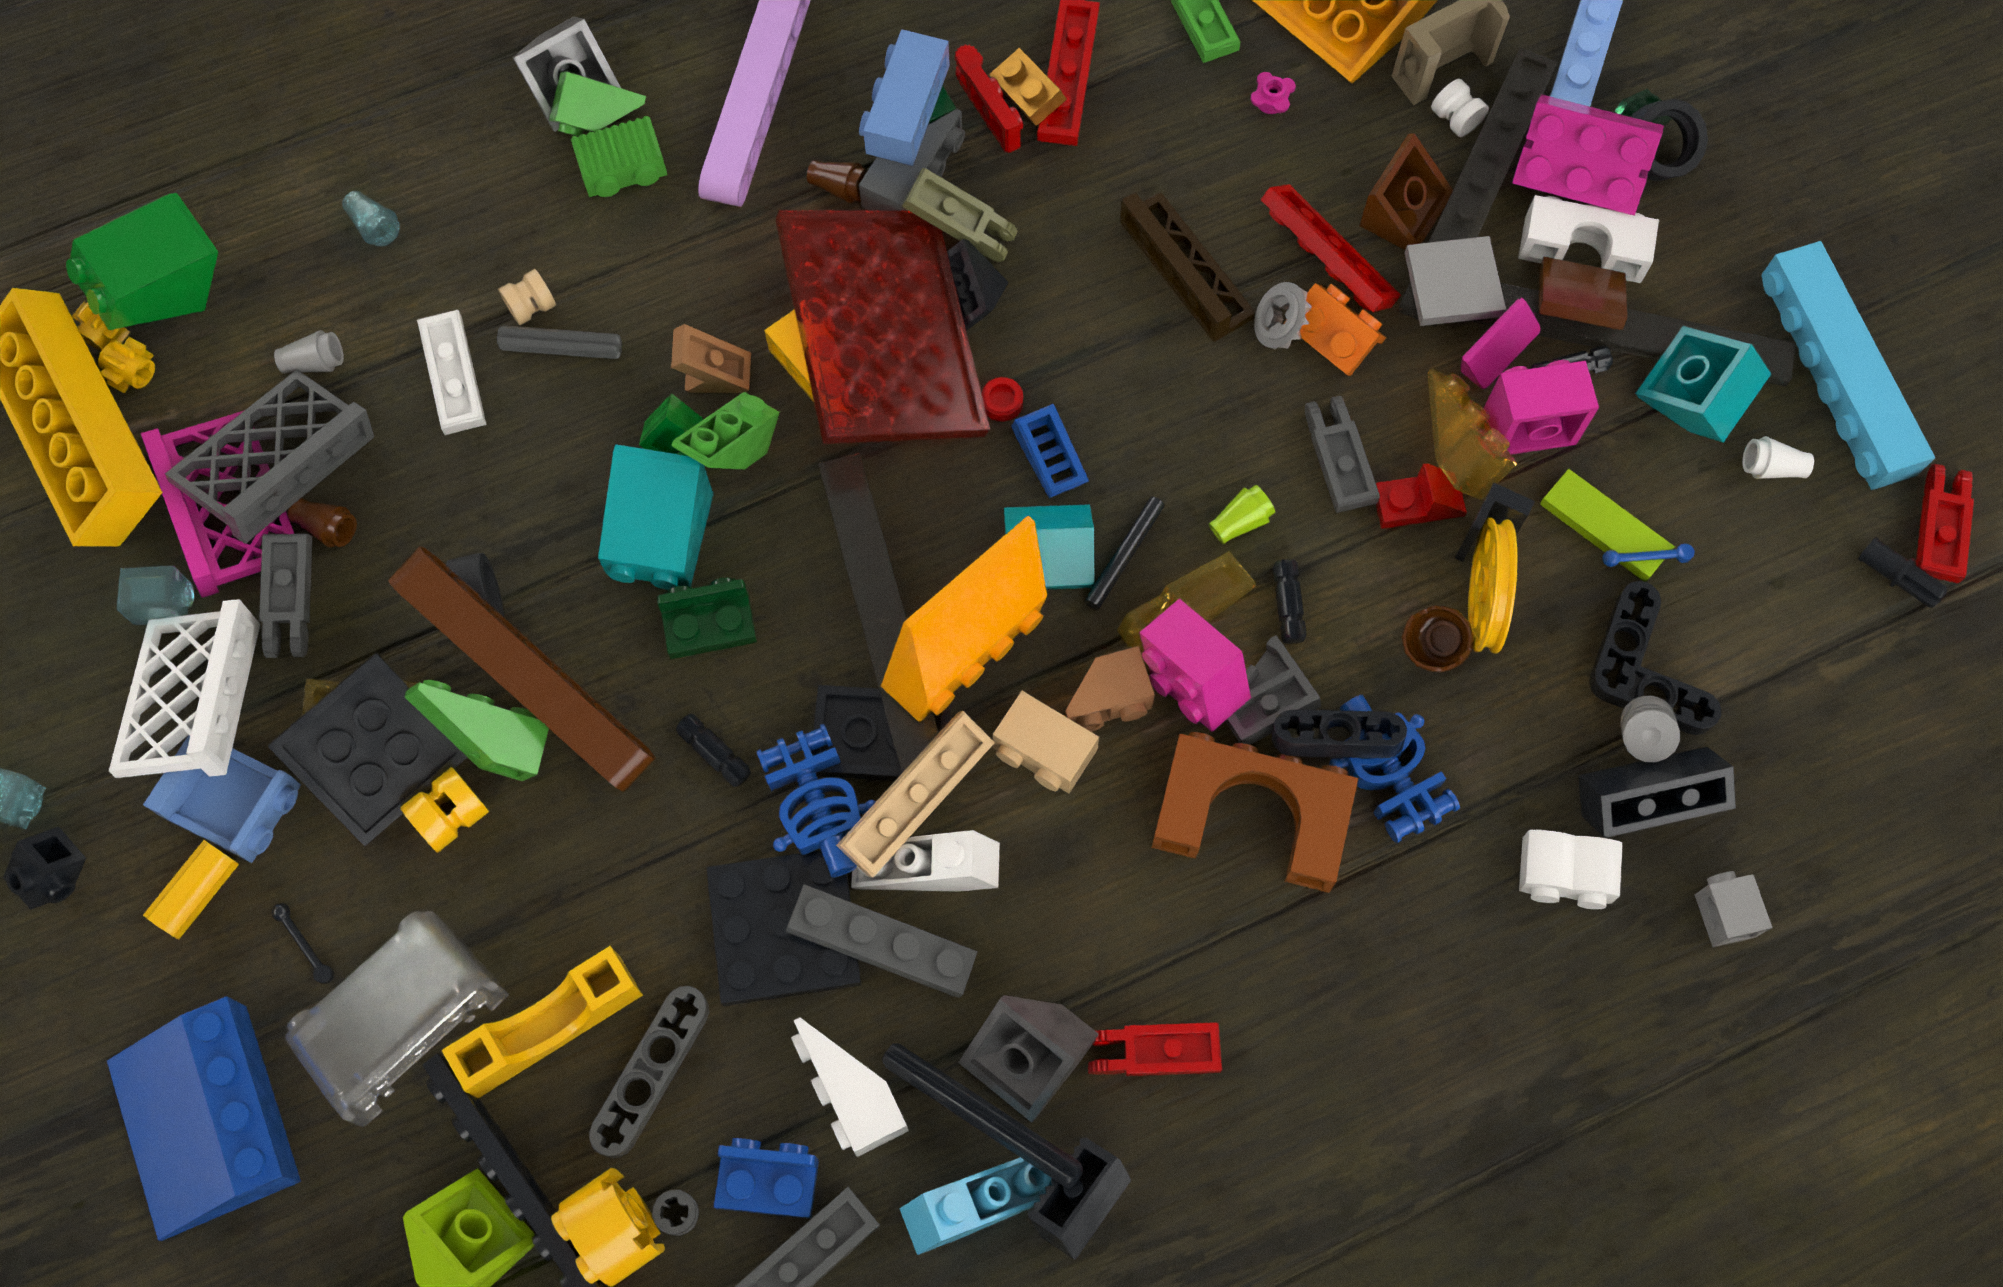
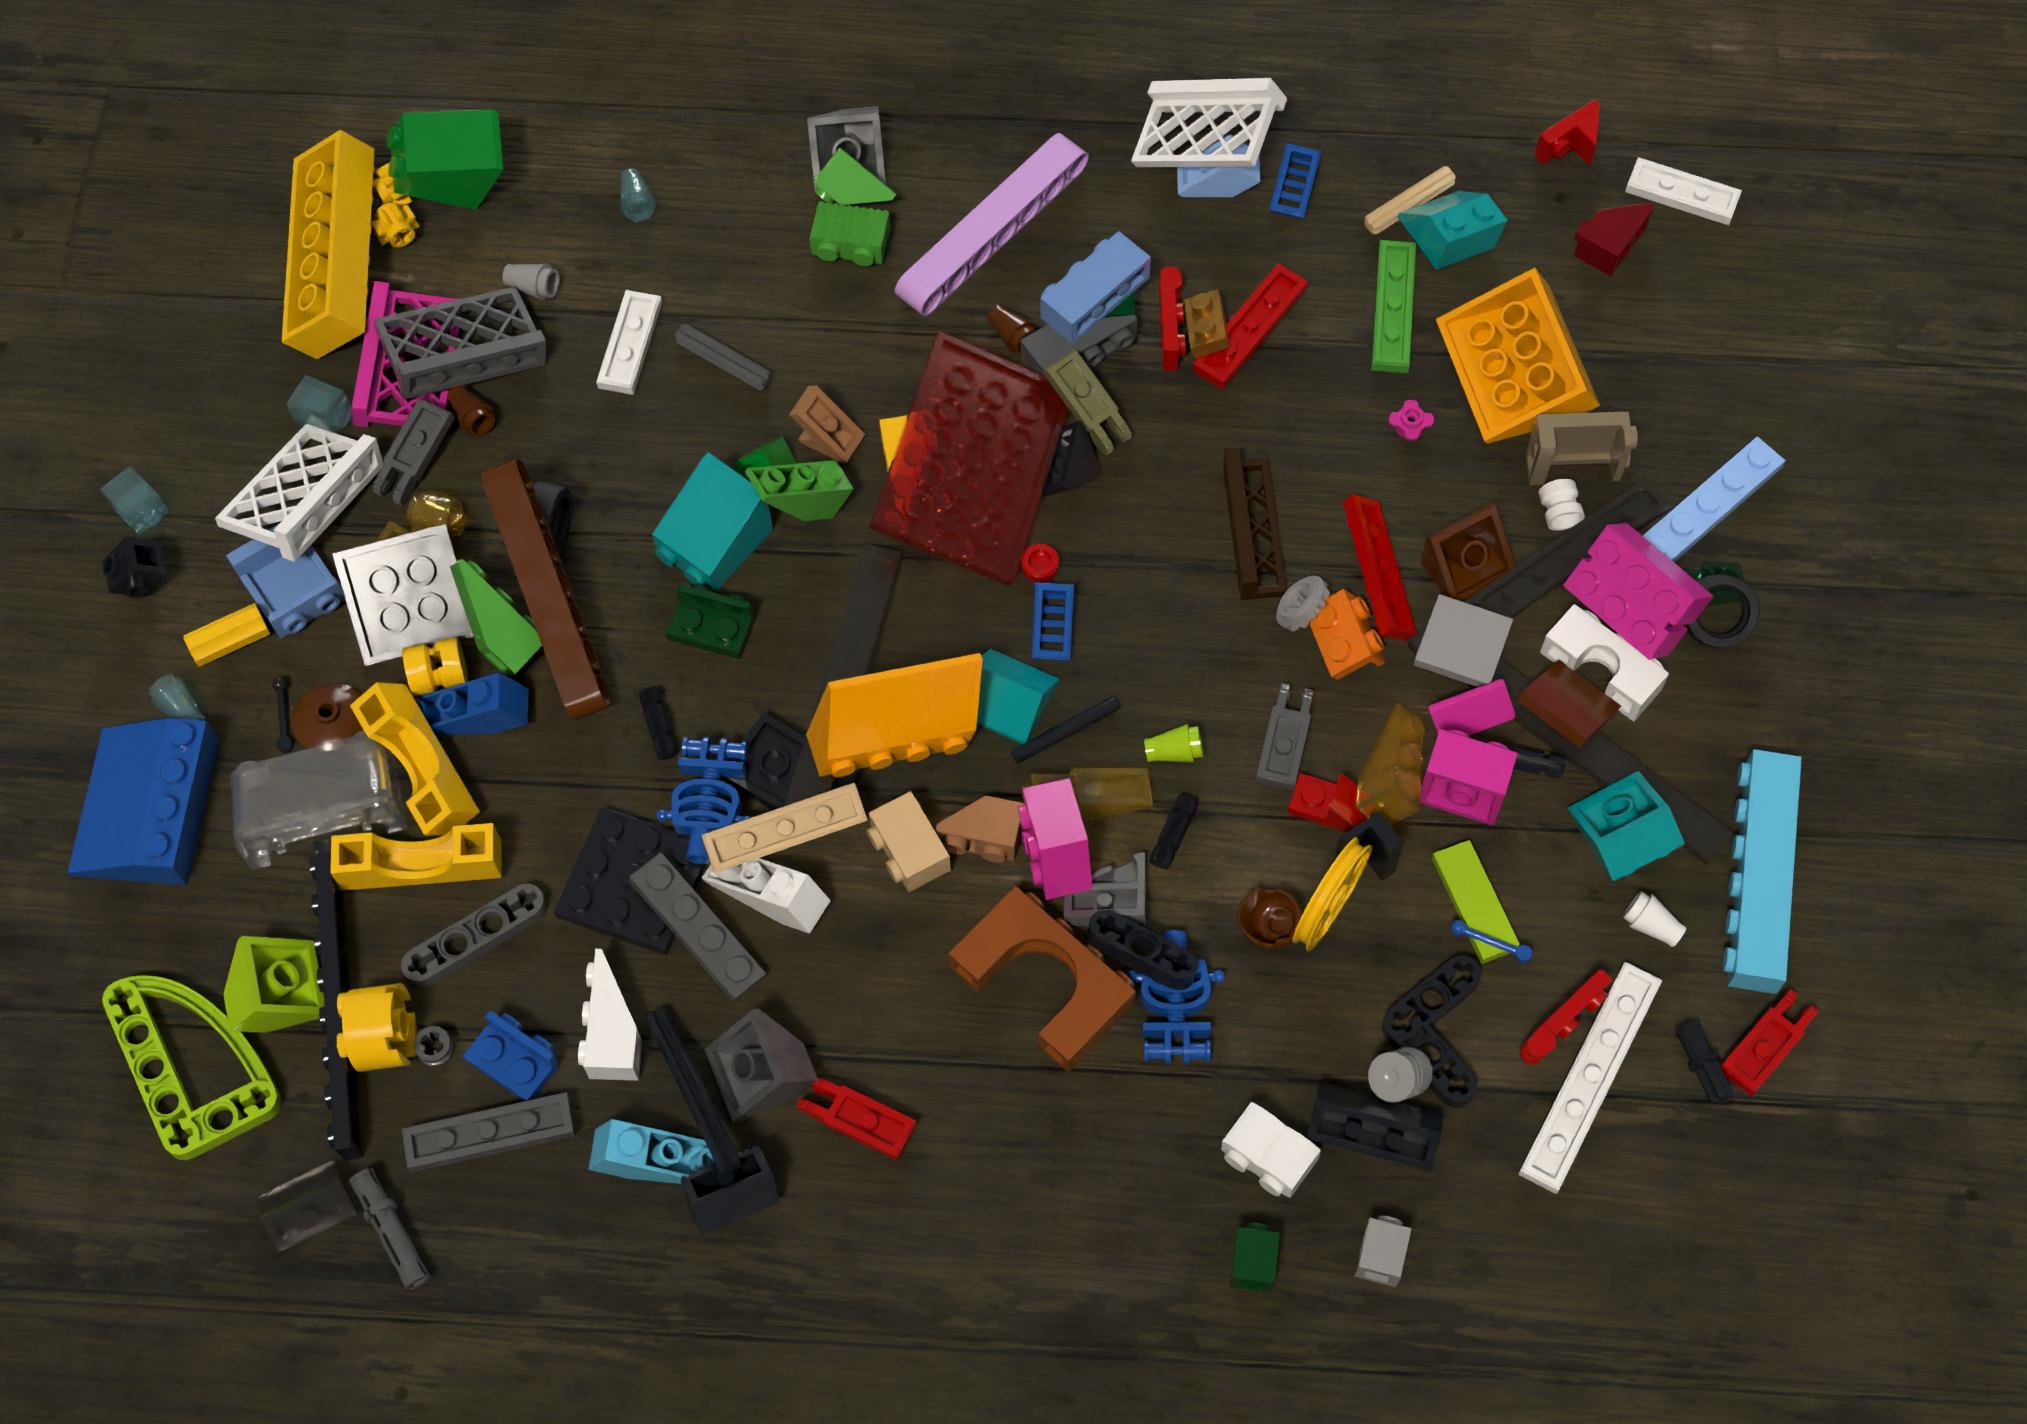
camera: 30 degrees right, 5 degrees down
tan wheel [498,269,556,326] -> none
none -> clear light blue cone [148,674,205,721]
none -> reddish brown dish [292,683,366,756]
none -> yellow arch [350,682,480,835]
none -> clear yellow head [406,490,467,539]
none -> blue slope [414,672,529,736]
none -> dark green brick [1230,1223,1280,1293]
none -> white tile [1518,962,1662,1194]
none -> red hinge [1519,970,1613,1066]

